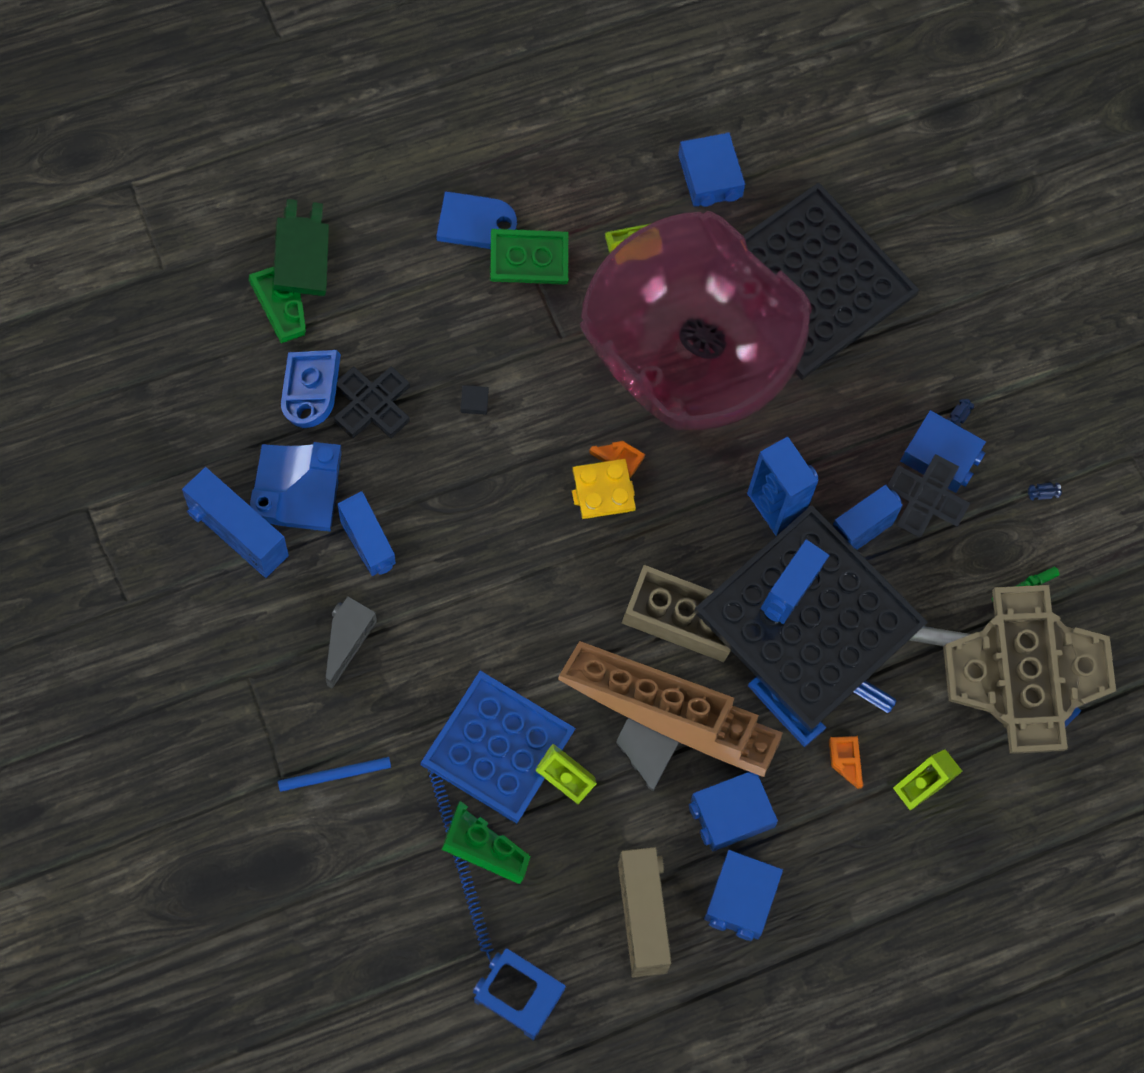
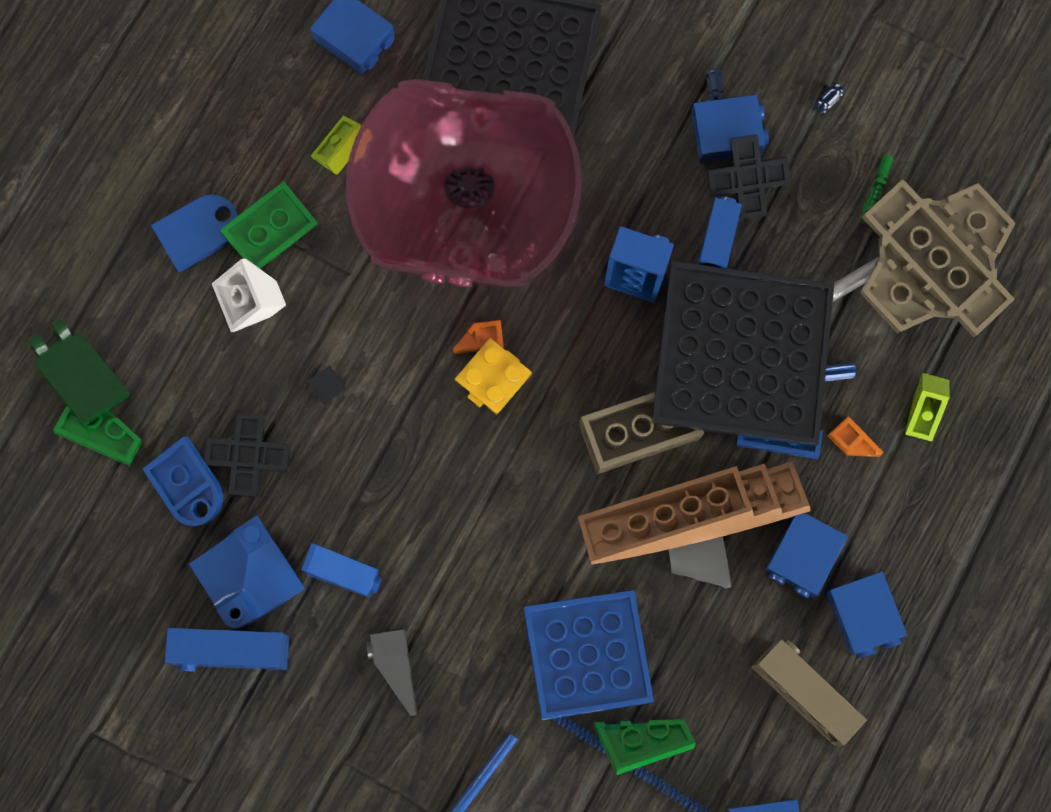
camera: 35 degrees left, 10 degrees up
lime slope [535,744,597,804] -> none
blue brick [760,540,829,624] -> none
none -> white slope [212,259,286,332]

